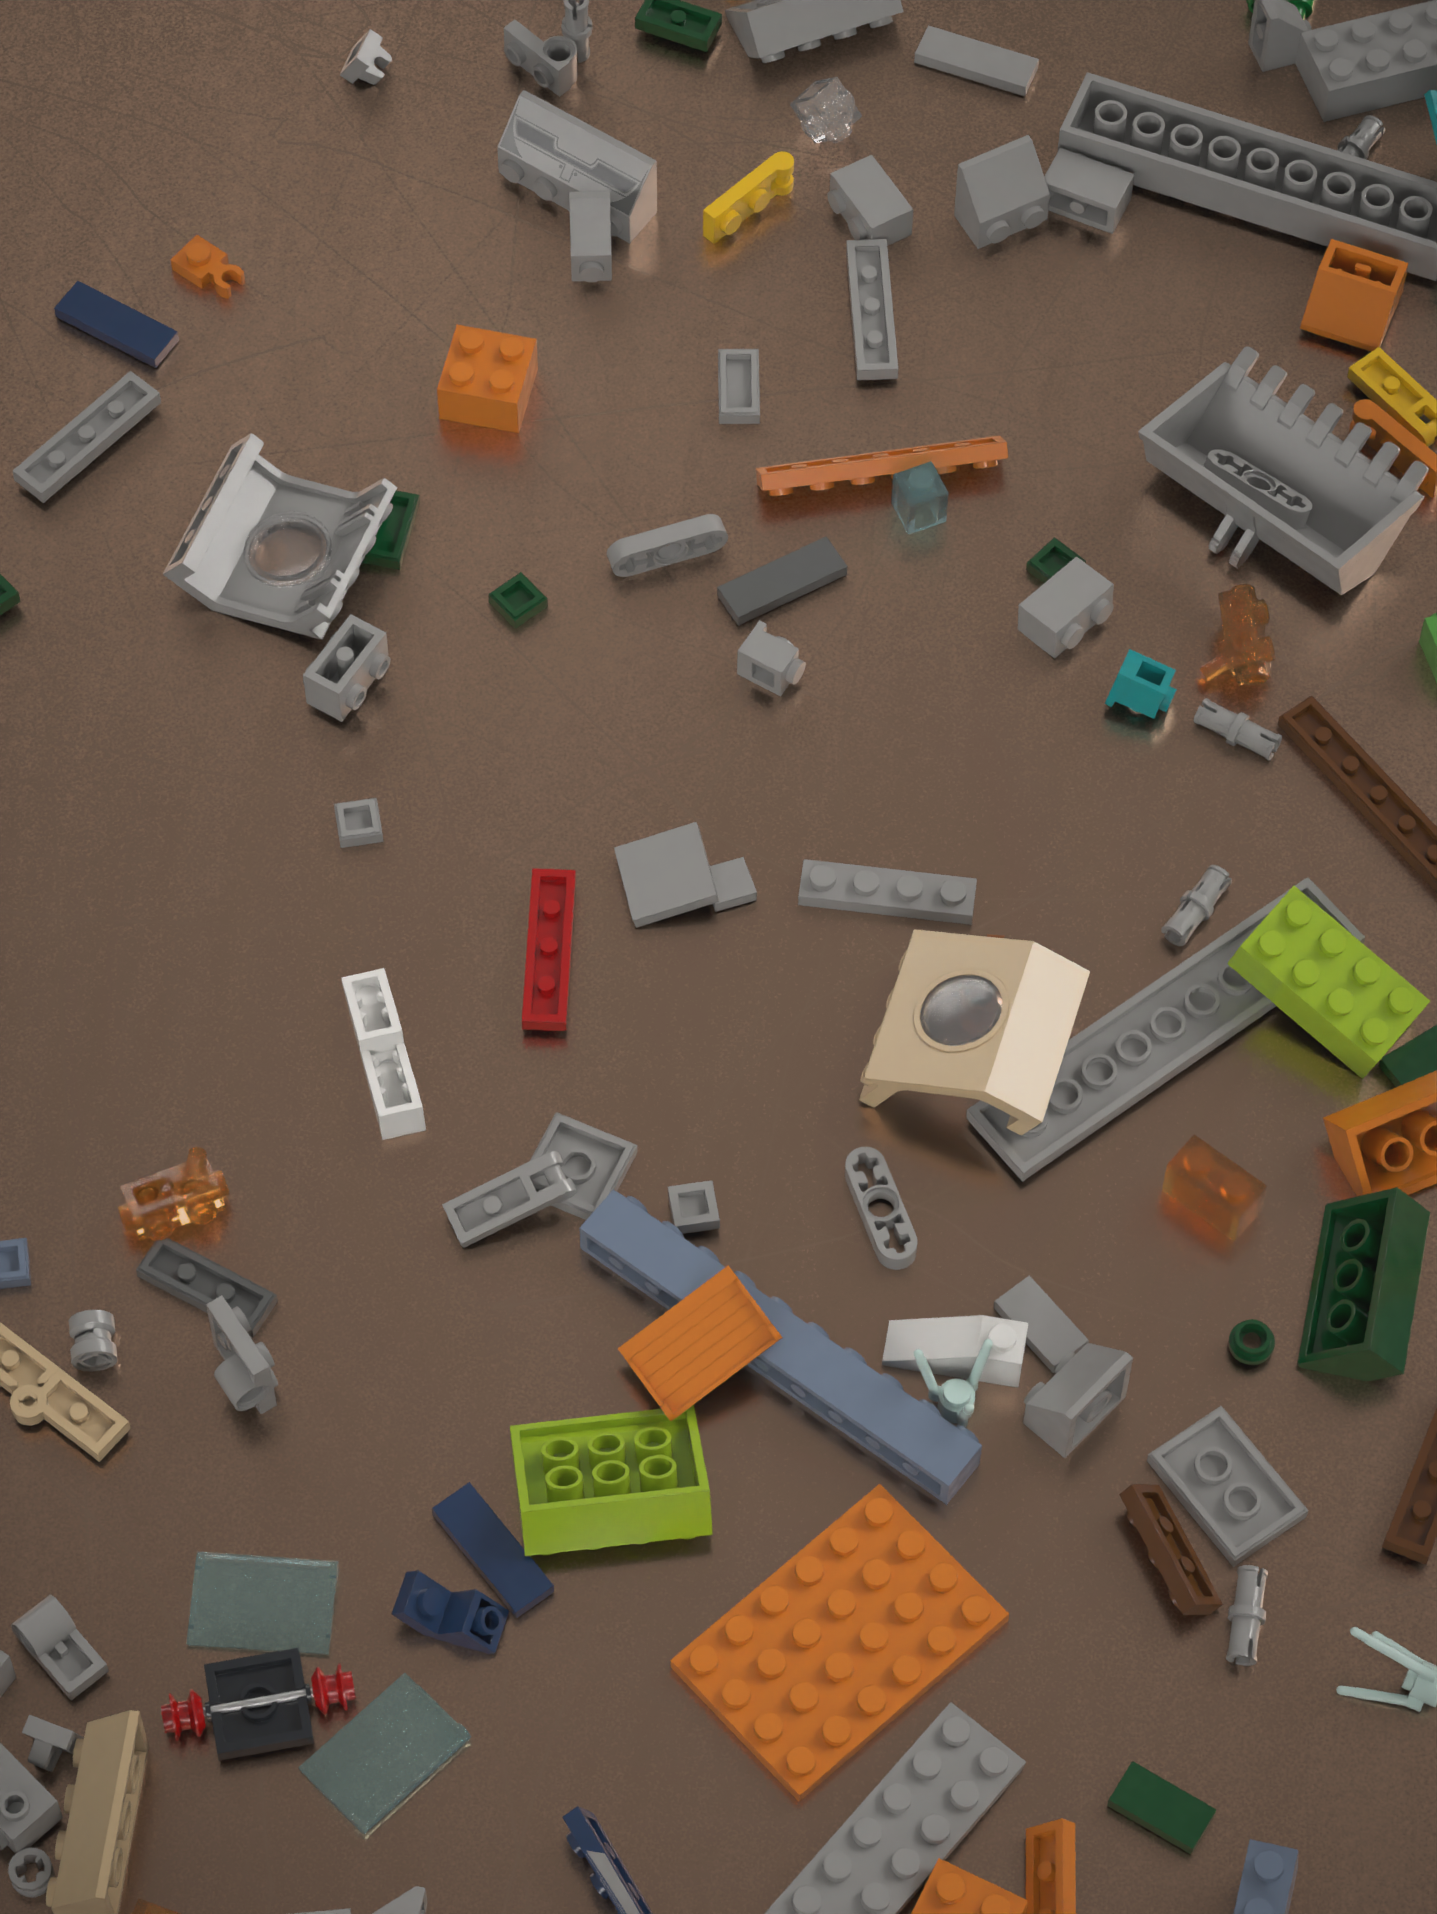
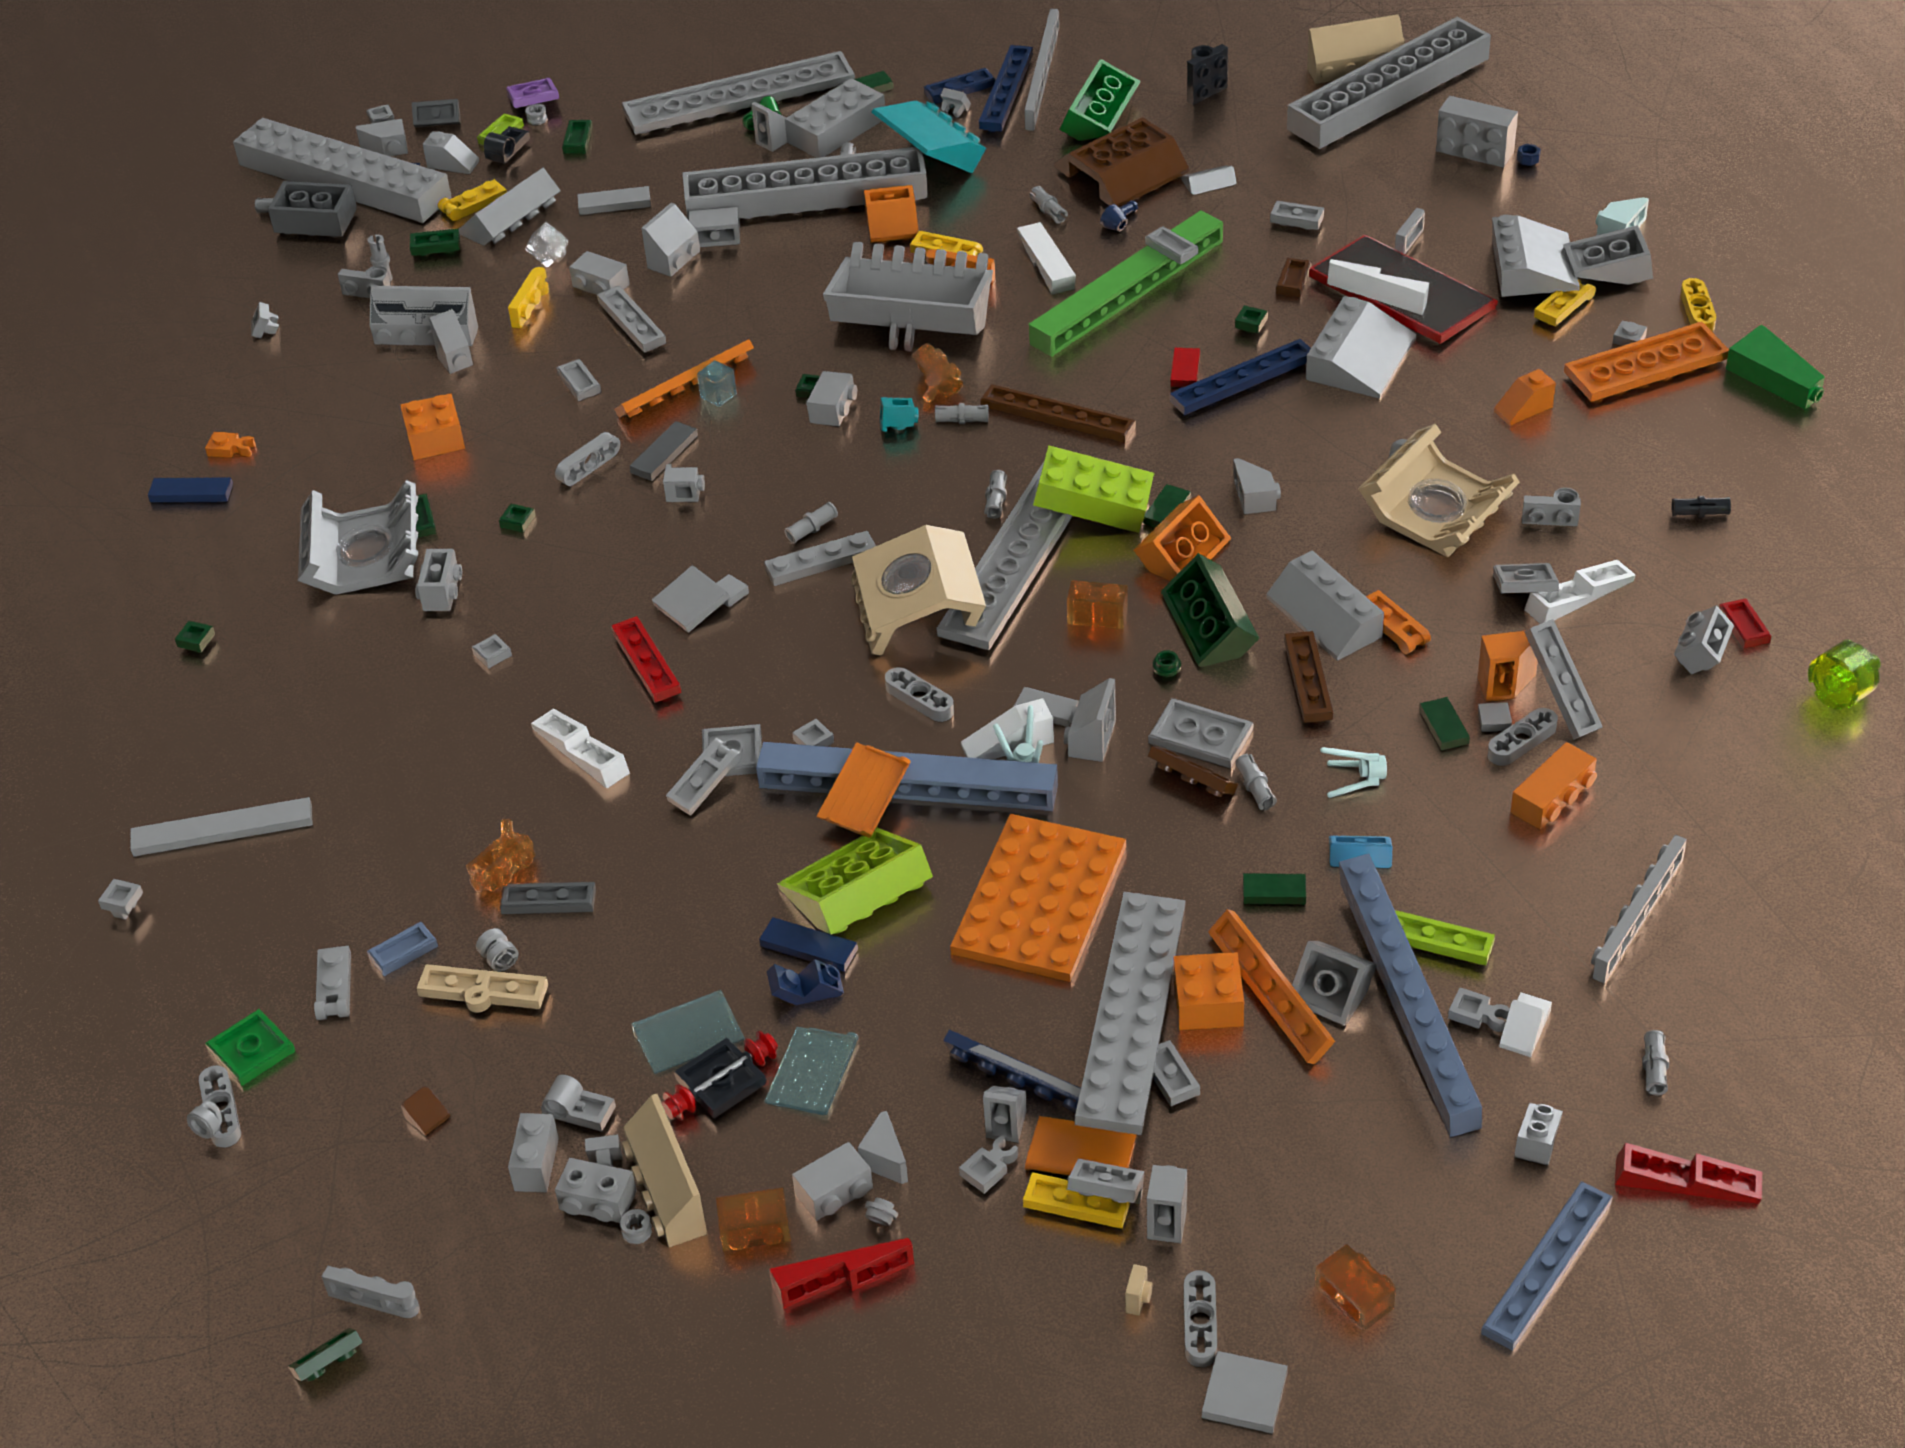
camera: 25 degrees left, 15 degrees down
light grey plate [13,371,161,503] -> none
light grey plate [206,1295,278,1414] -> none
none -> light grey pin [784,502,838,544]
none -> dark azure slope [1329,836,1393,868]

